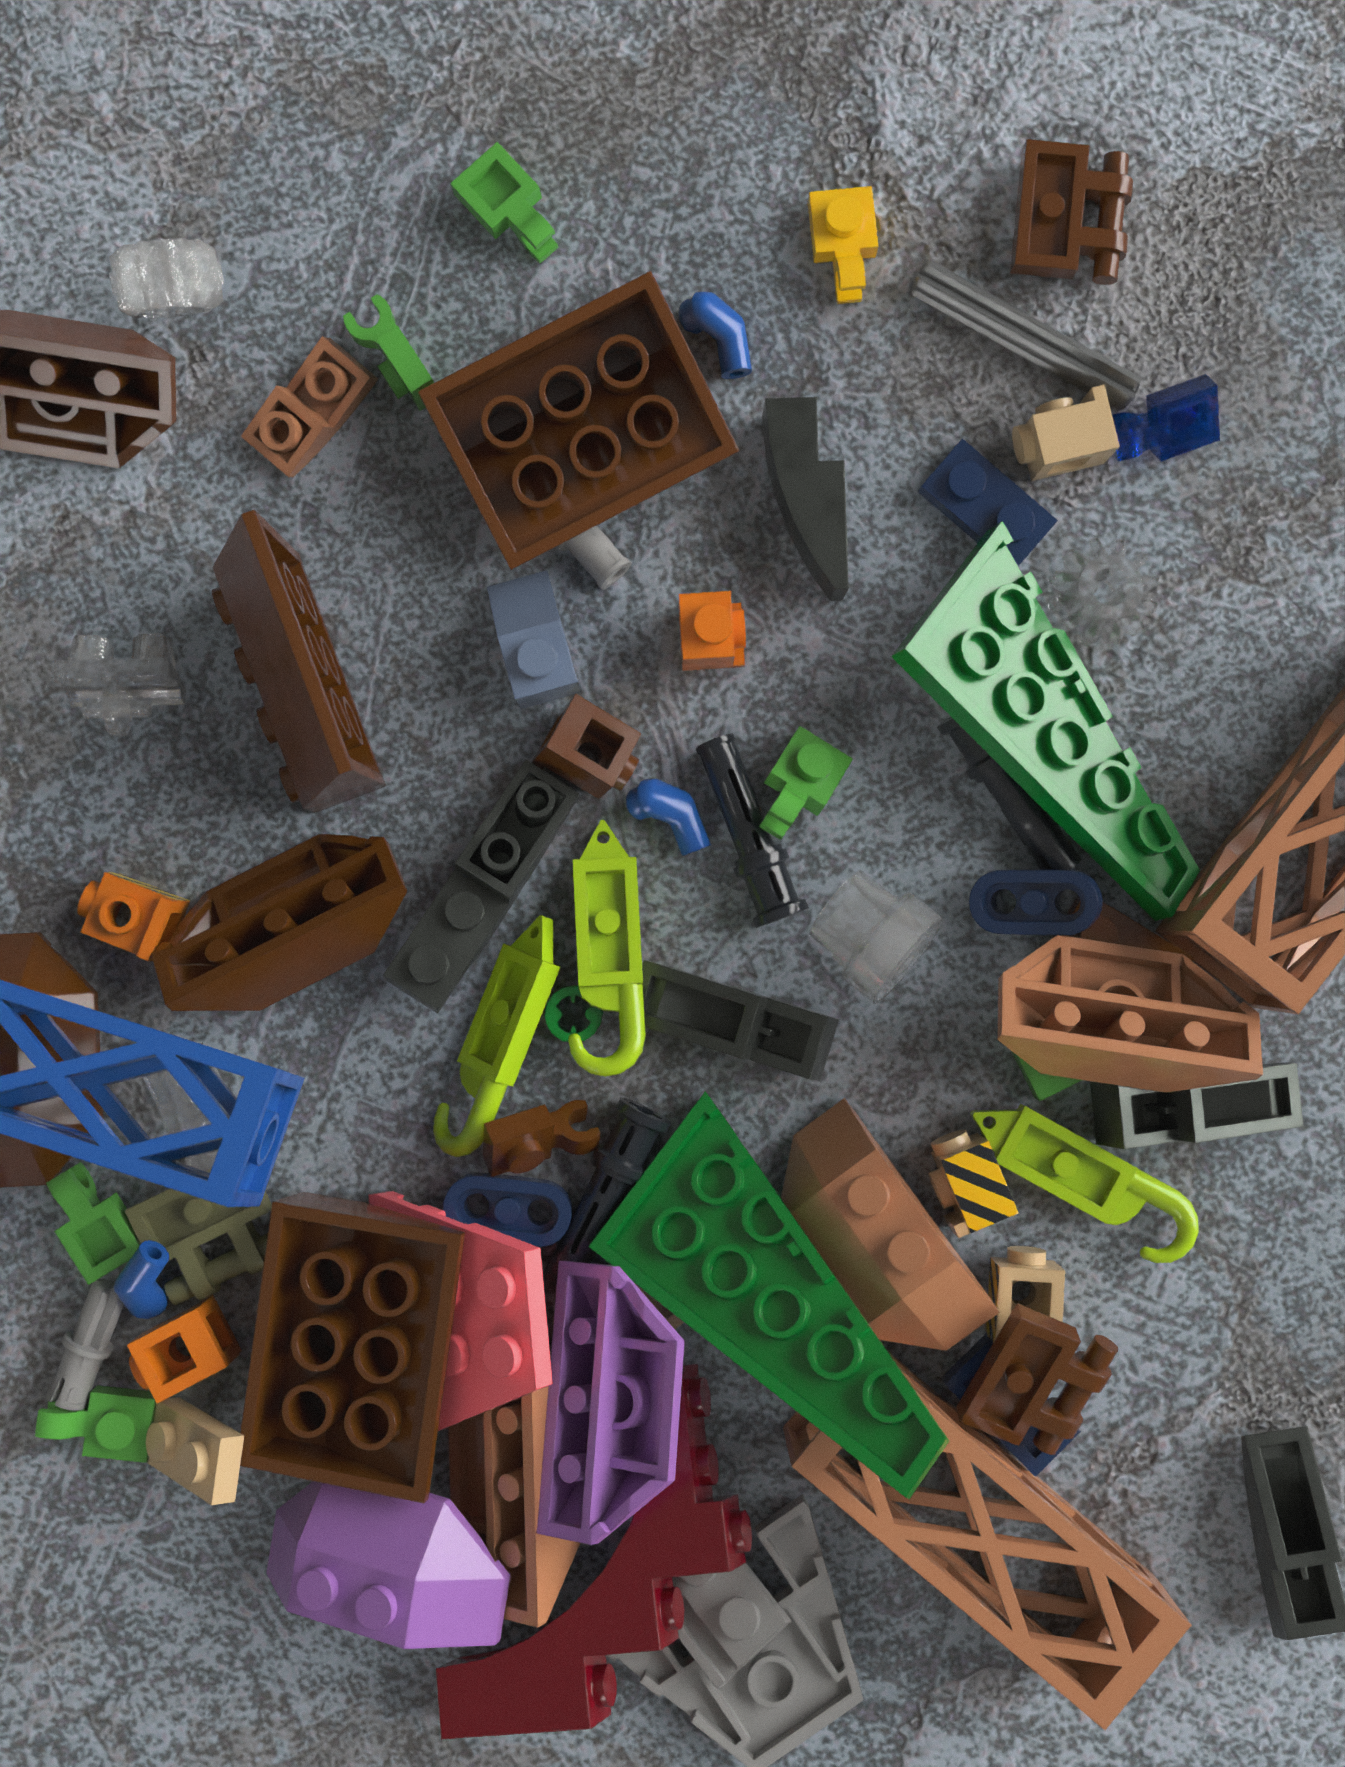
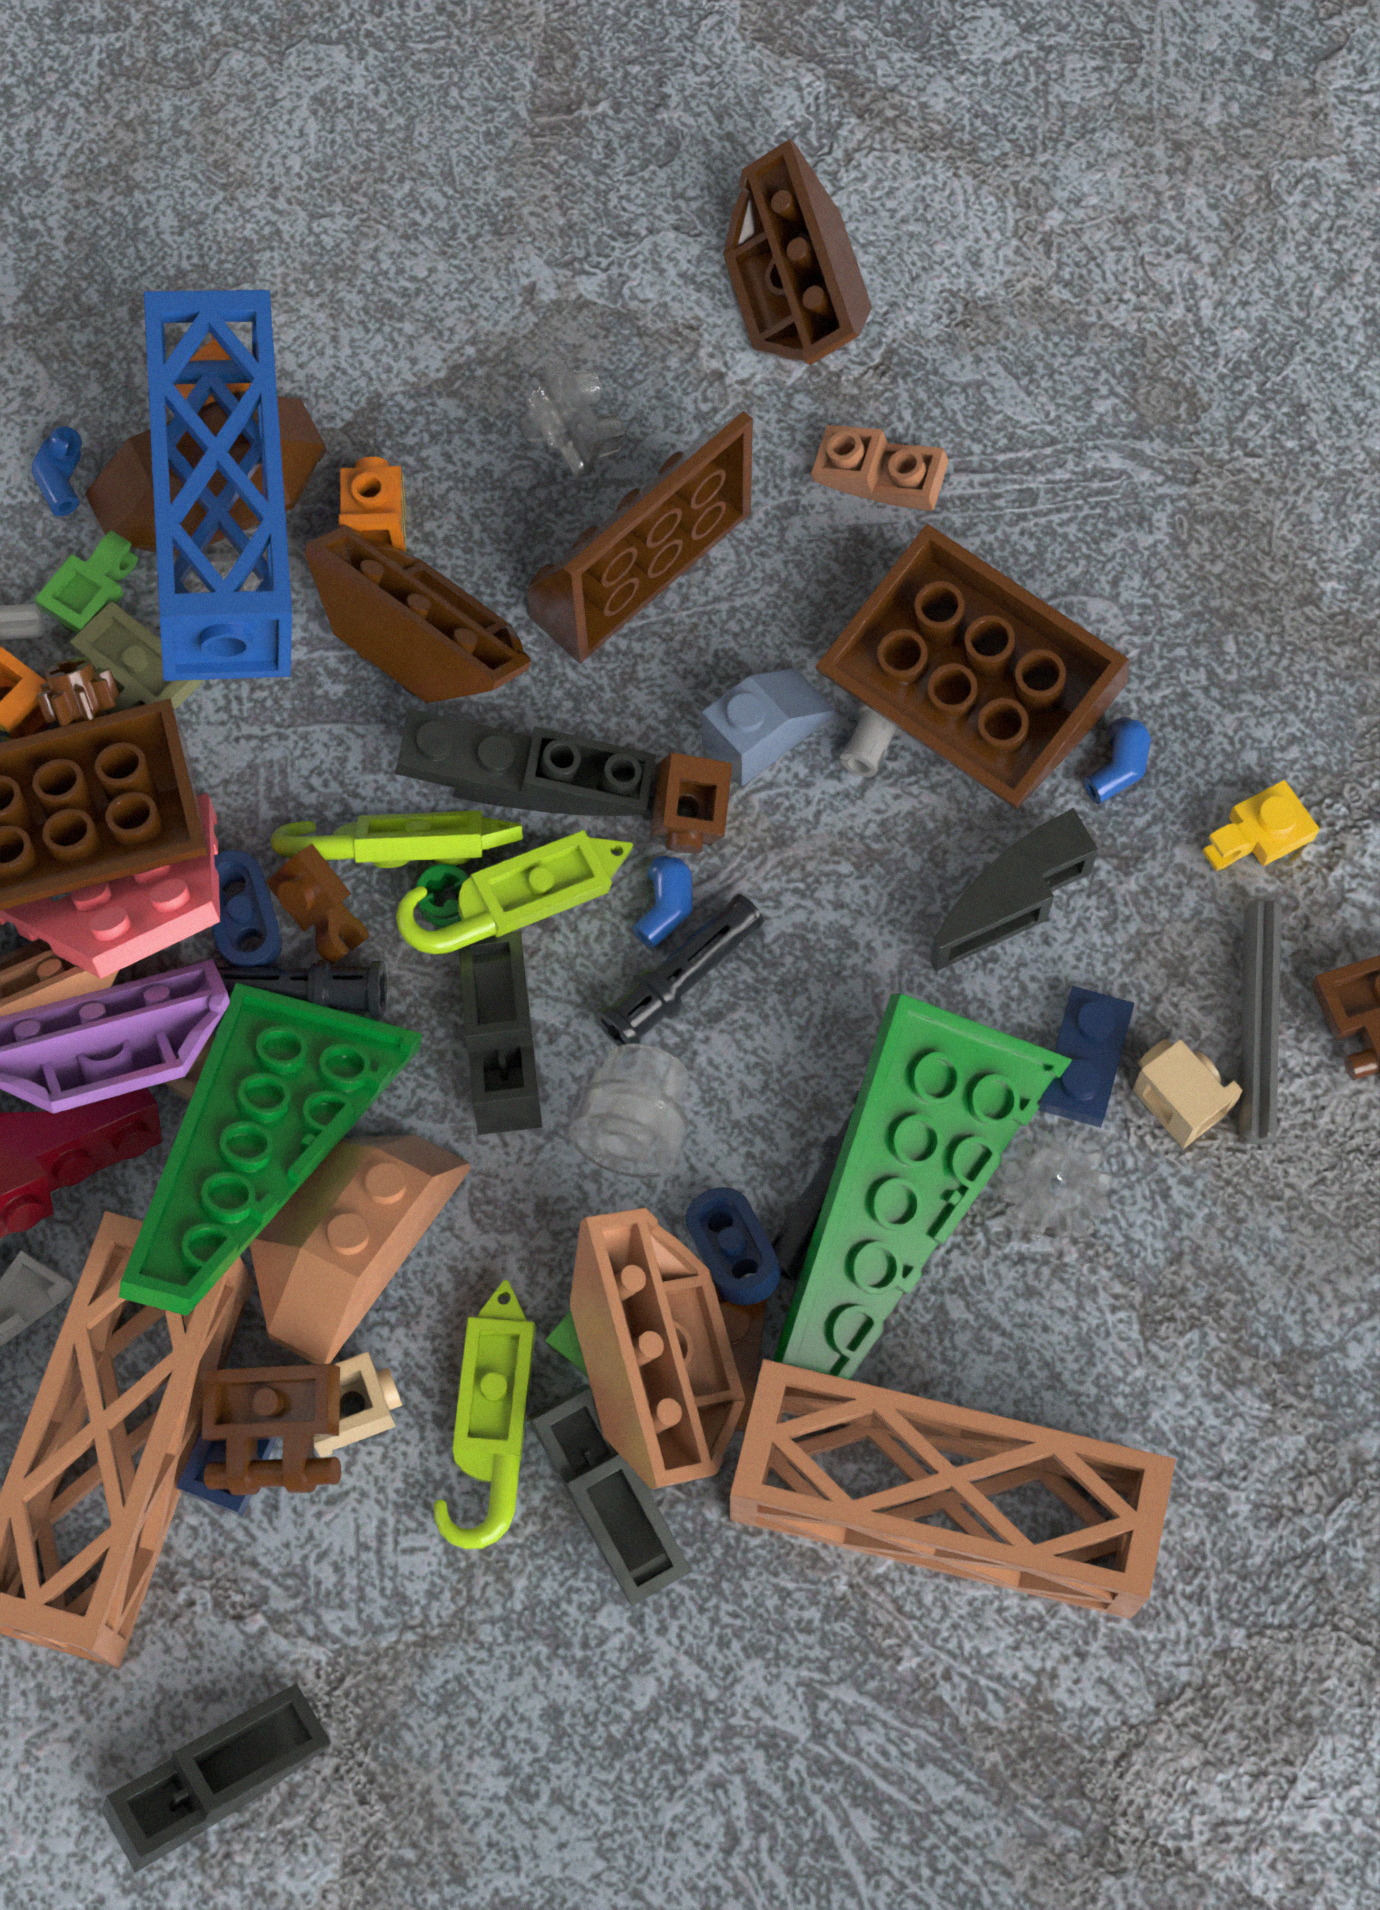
camera: 70 degrees right, 20 degrees down
clear gear [109,237,224,319] -> none
blue arm [114,1240,170,1319] -> none
bright green plate [343,294,434,411] -> none
bright green plate [450,142,559,264] -> none
orange brick [678,591,746,671] -> none
bright green plate [759,726,853,840] -> none
brick [928,1129,1019,1238] -> none
clear blue plate [1112,374,1220,462] -> none
none -> reddish brown gear [36,657,120,726]

